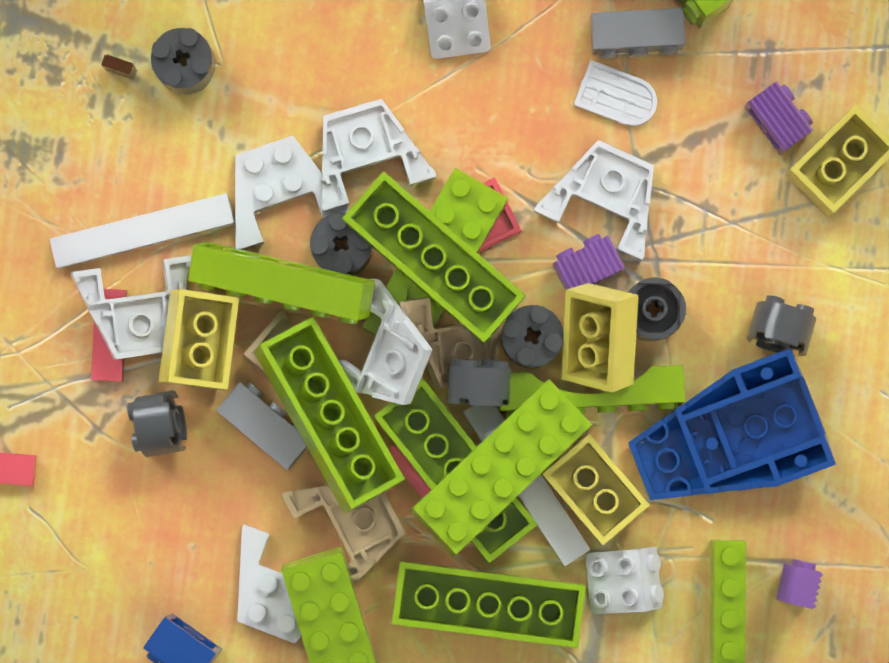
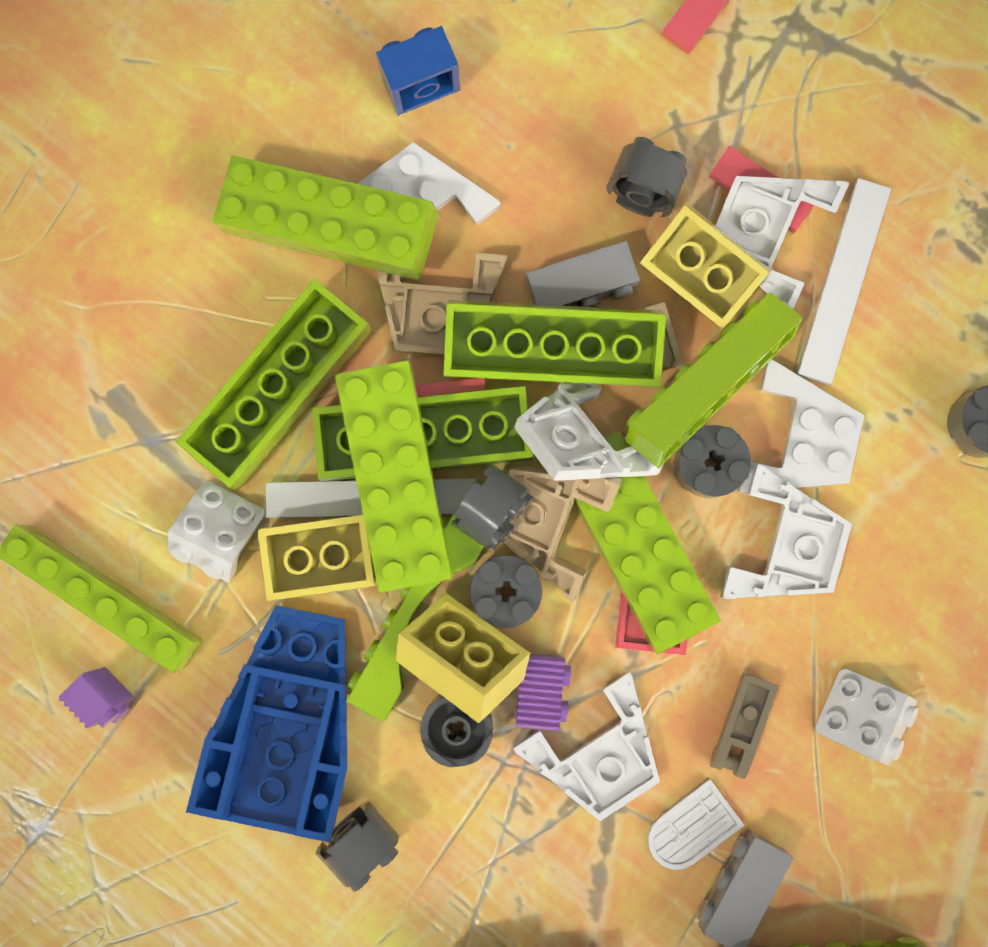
camera: 120 degrees right, 0 degrees up
lime brick [342,171,526,345] -> none
none -> dark tan plate [710,673,779,779]

